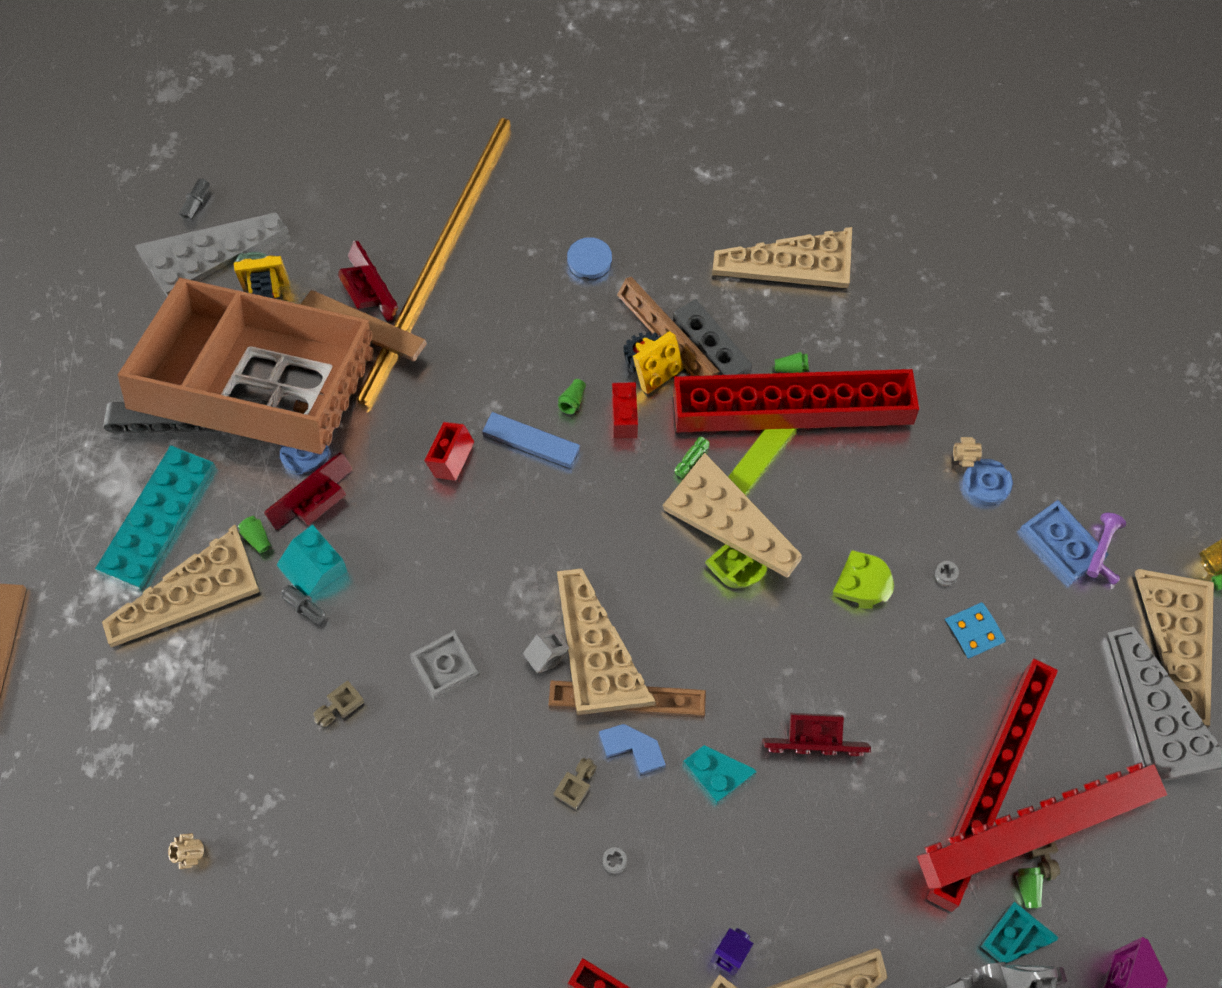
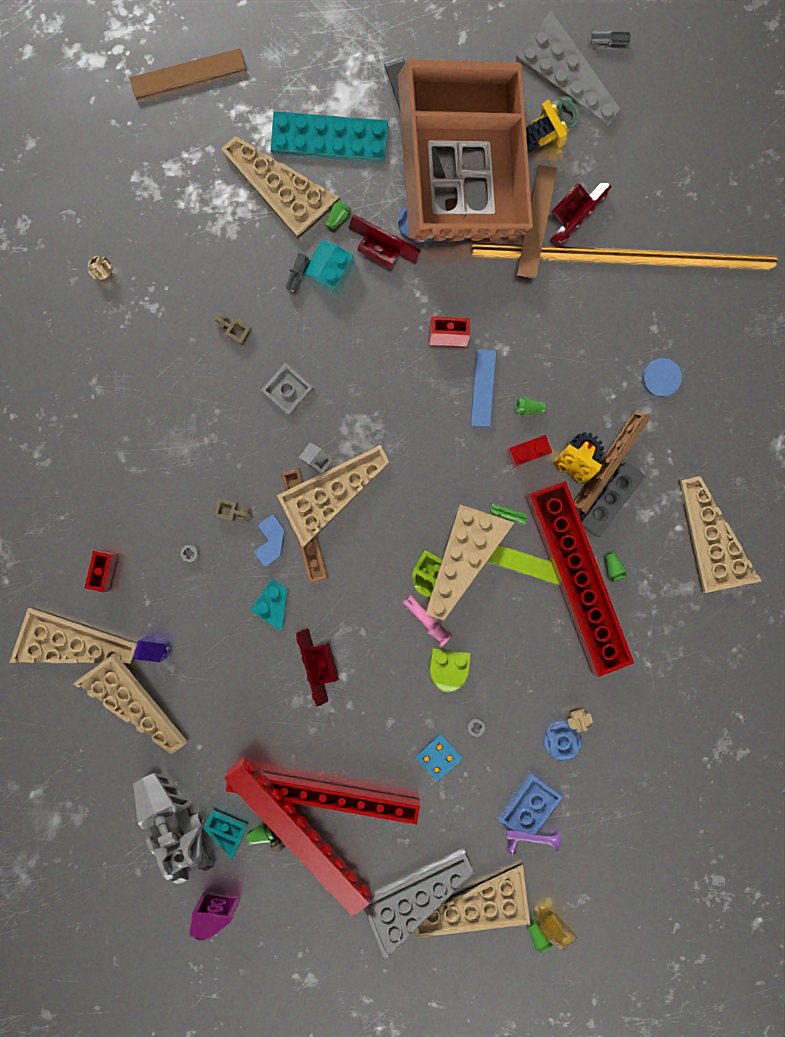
camera: 80 degrees right, 25 degrees up
none -> bright pink pin [403,595,453,647]

